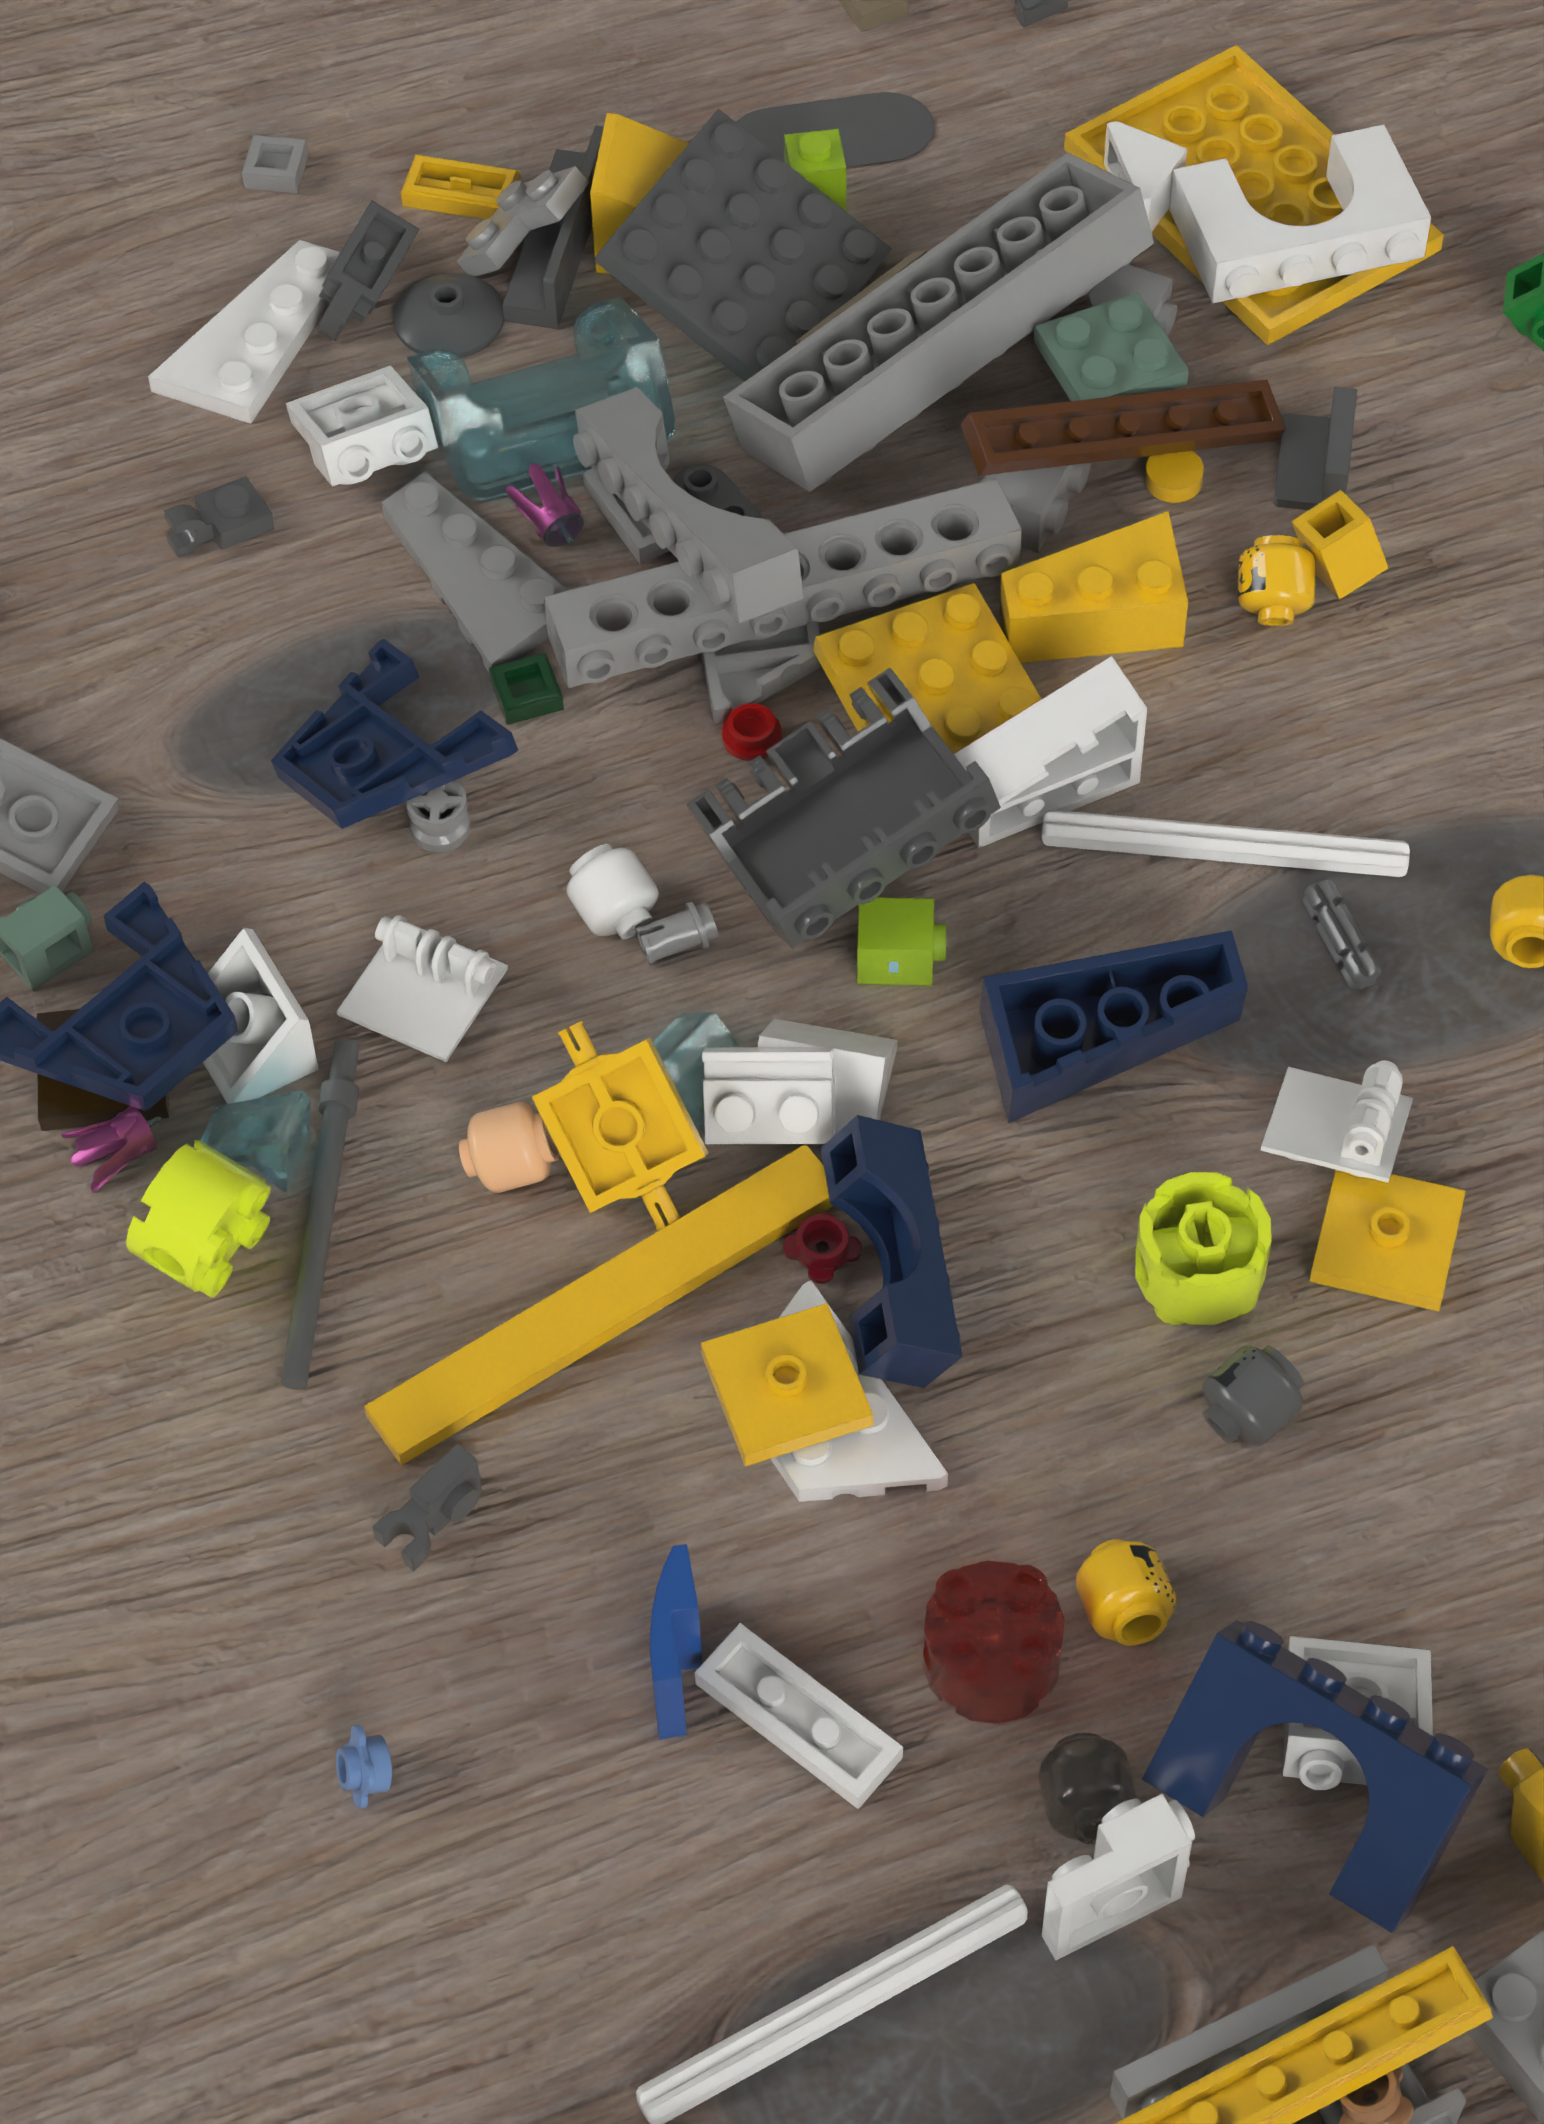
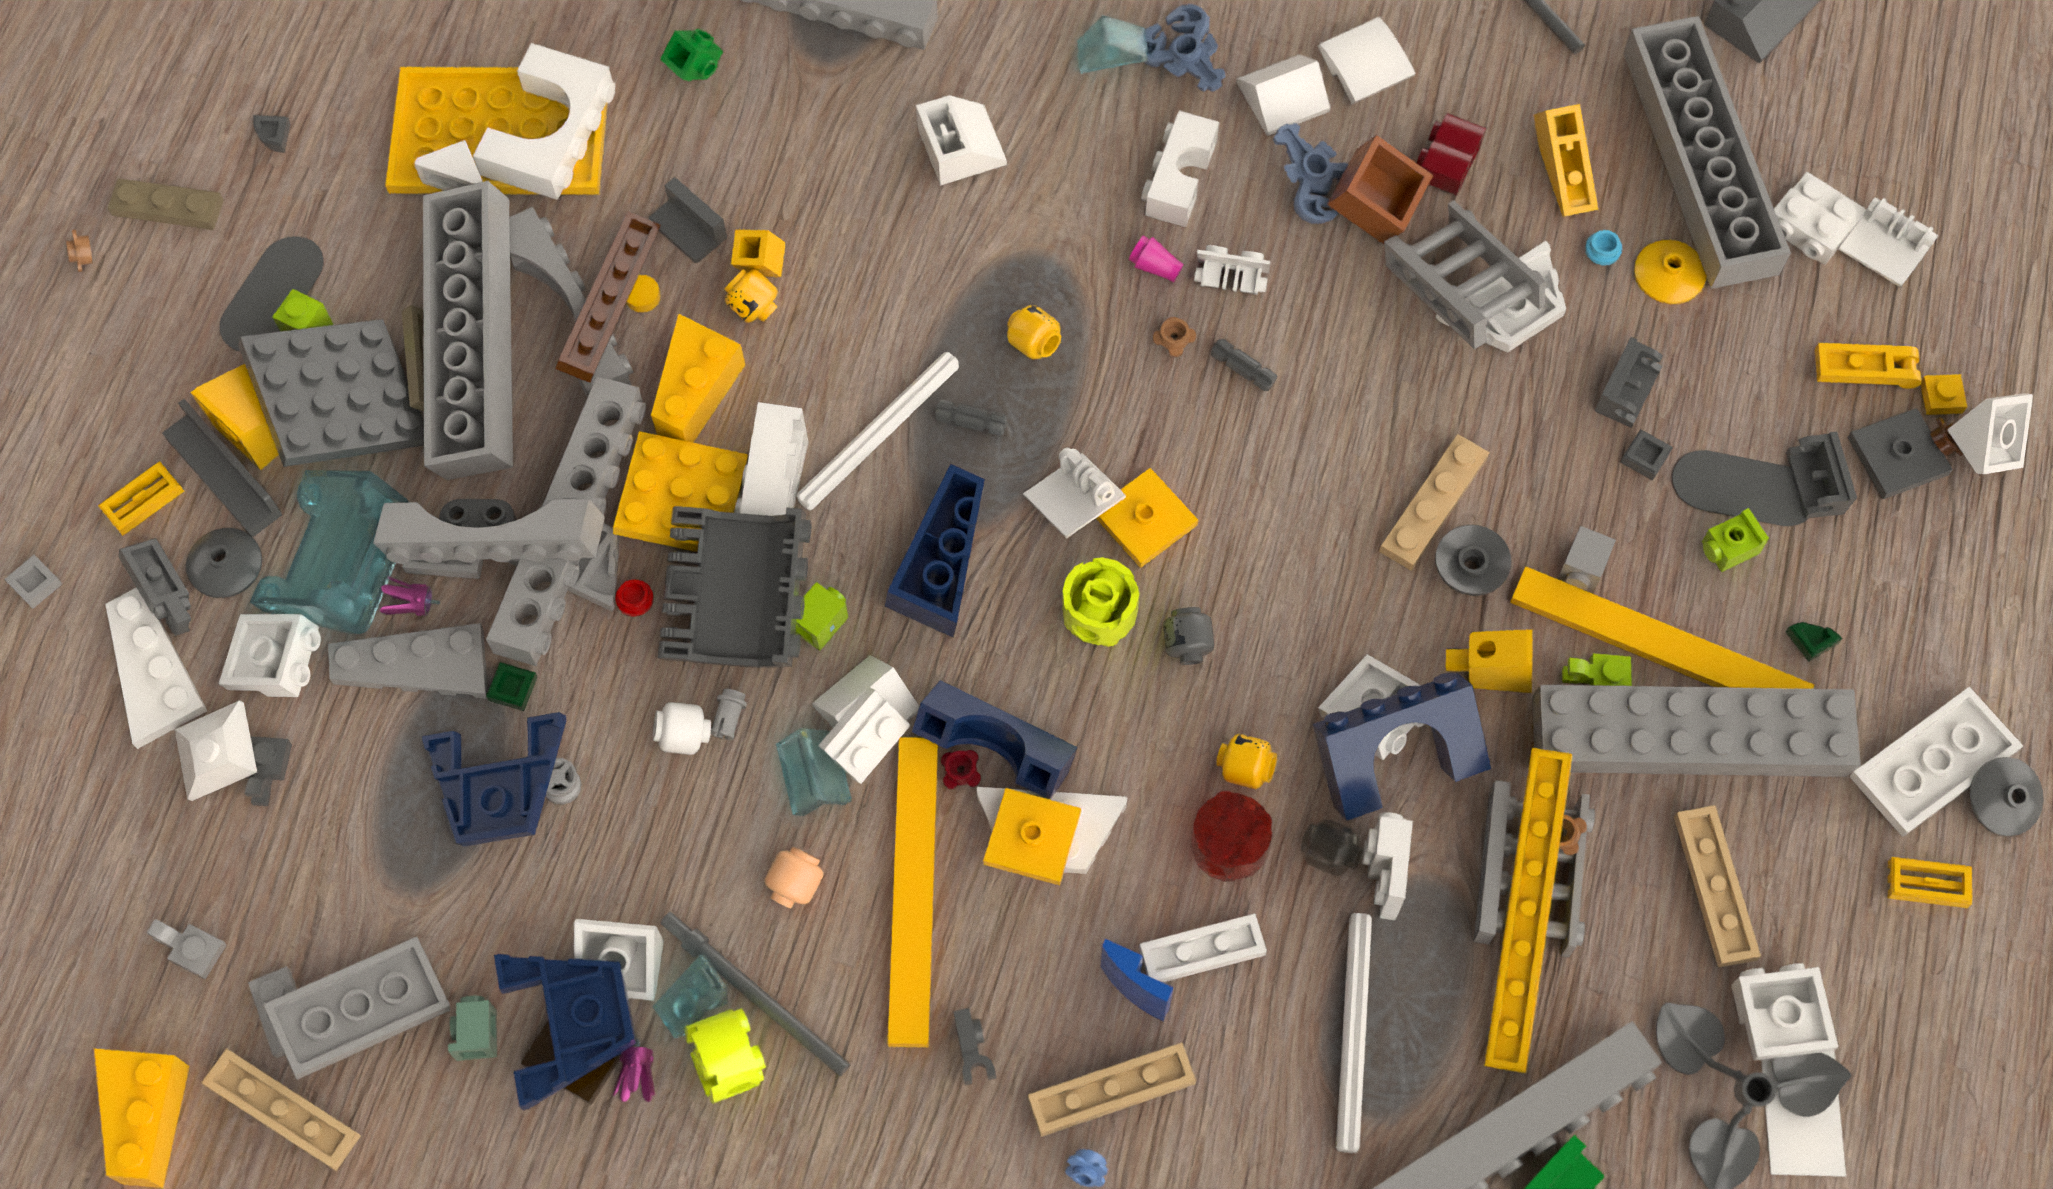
camera: 55 degrees left, 10 degrees up
white hinge [337,915,508,1062] -> none
light grey plate [456,166,590,277] -> none
yellow plate [532,1021,708,1231] -> none
sand green plate [1034,292,1189,401] -> none
none -> white slope [175,701,257,801]
none -> tan plate [1028,1043,1196,1137]

